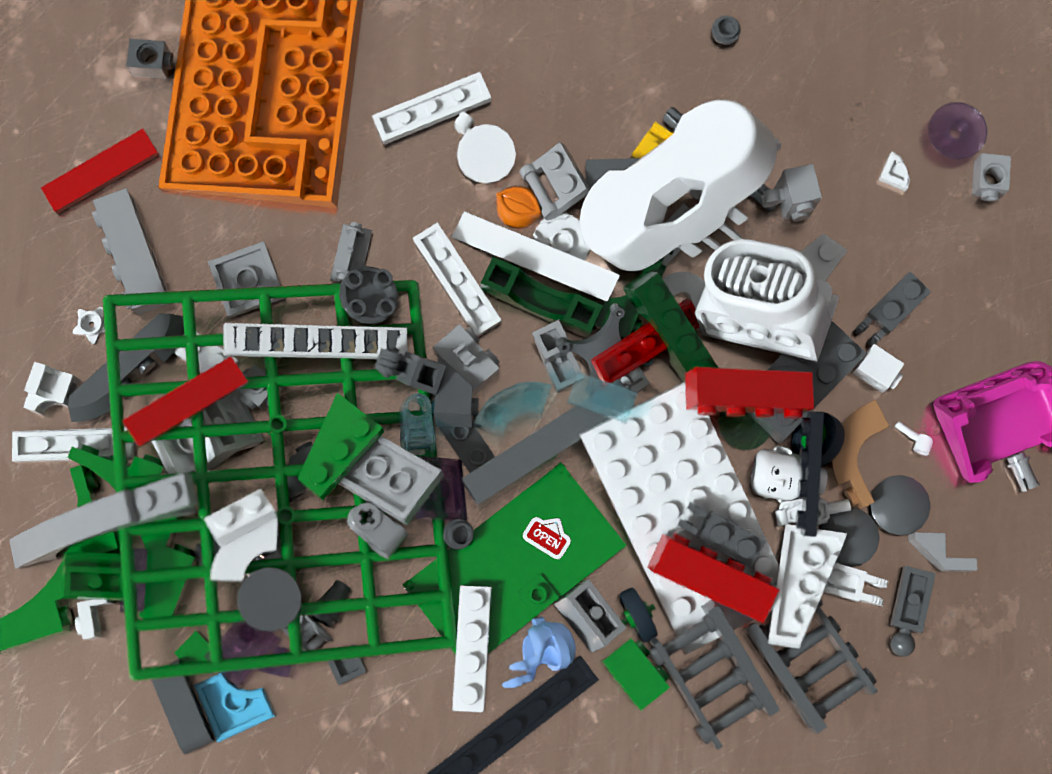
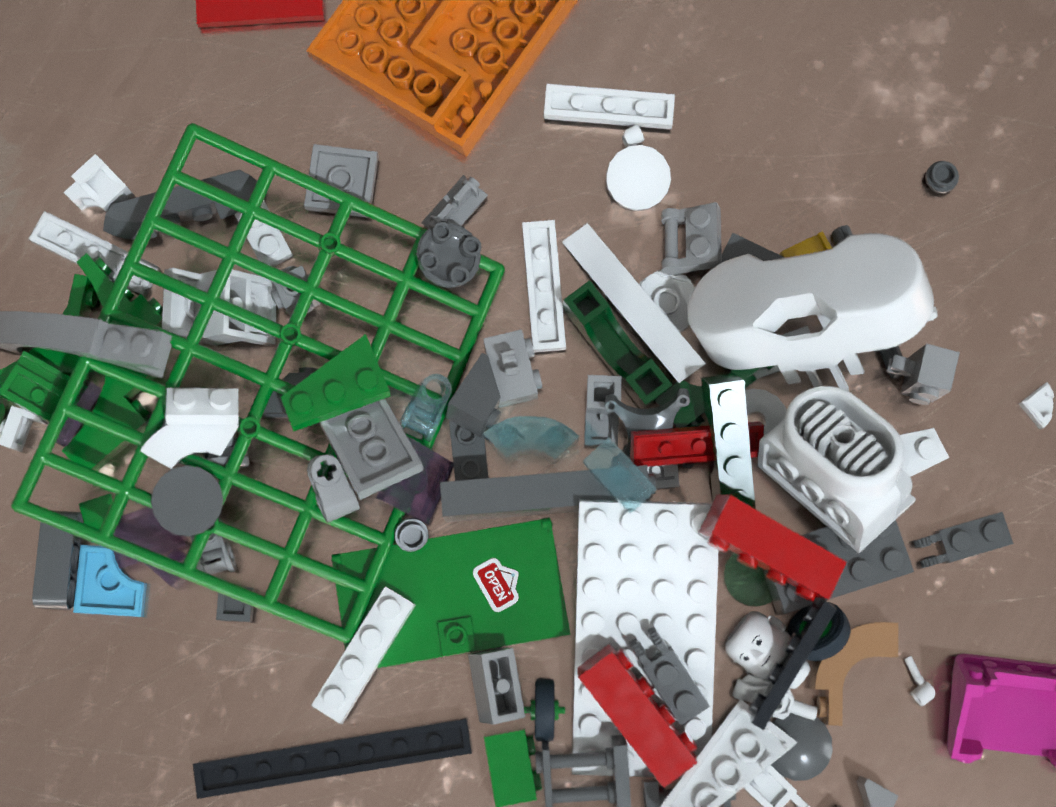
camera: 30 degrees right, 0 degrees up
white plate [72,307,105,344] -> none
light grey brick [92,188,168,315] -> none
red tile [122,356,248,449] -> none
tile [223,323,408,359] -> none
dark grey cone [311,580,351,628] -> none
dark grey brick [374,347,446,395] -> none
orange hat [496,185,541,228] -> none
light blue hair [502,617,576,688] -> none
white brick [852,344,904,393] -> none
dark grey dish [870,475,931,535] -> none
light grey pin [1007,451,1040,492] -> none

